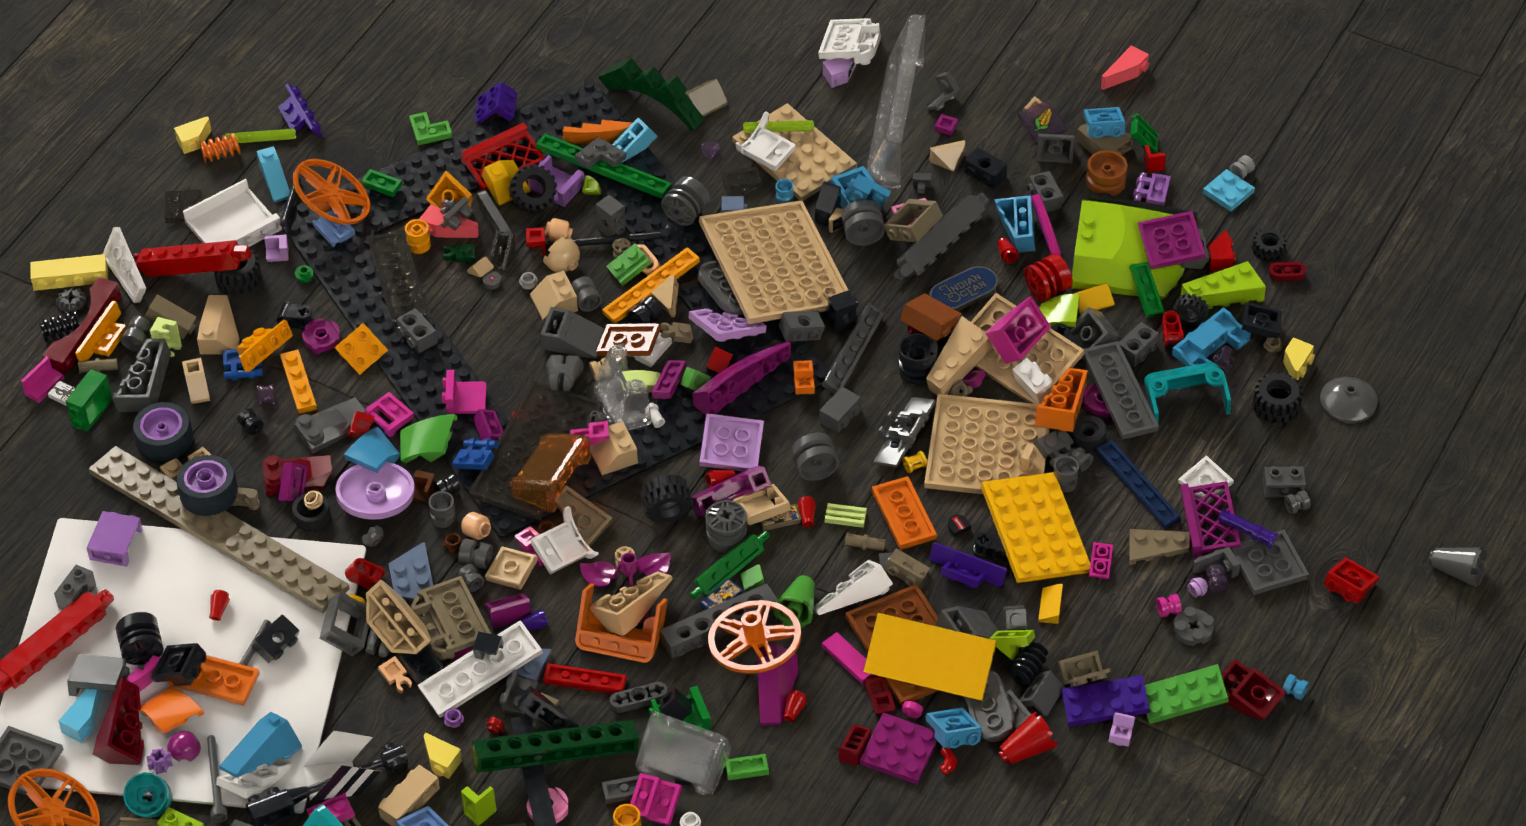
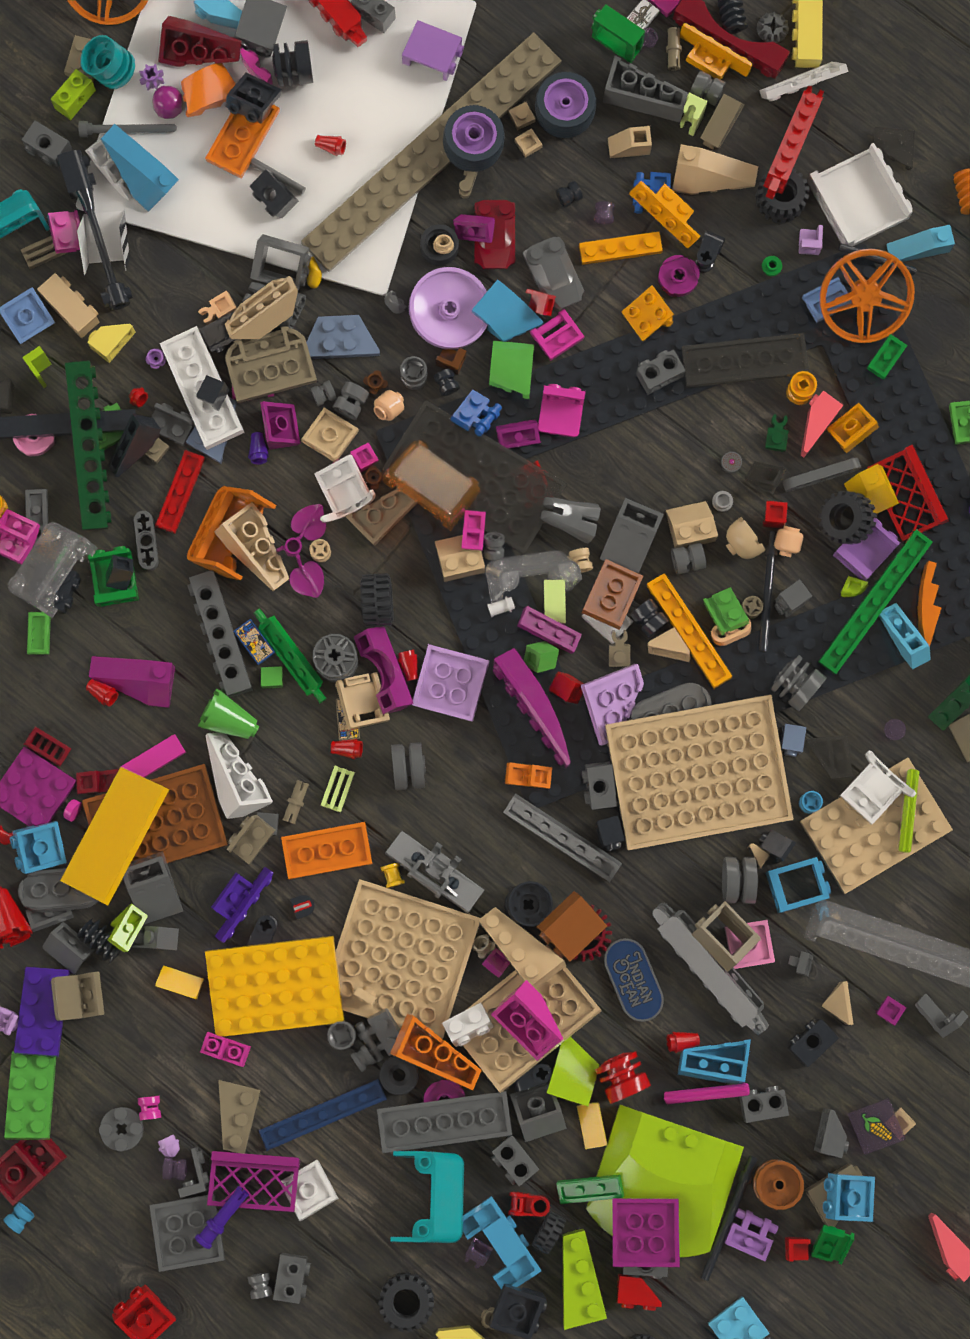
camera: 95 degrees right, 30 degrees up
red piece [345,558,385,590] -> none
dark grey hips [440,196,473,231] -> none
tan slope [467,257,494,277] -> none
dark grey plate [575,137,626,168] -> none
wheel [708,600,801,674] -> none
dark grey brick [820,387,862,433] -> none
dark azure plate [844,174,891,209] -> none

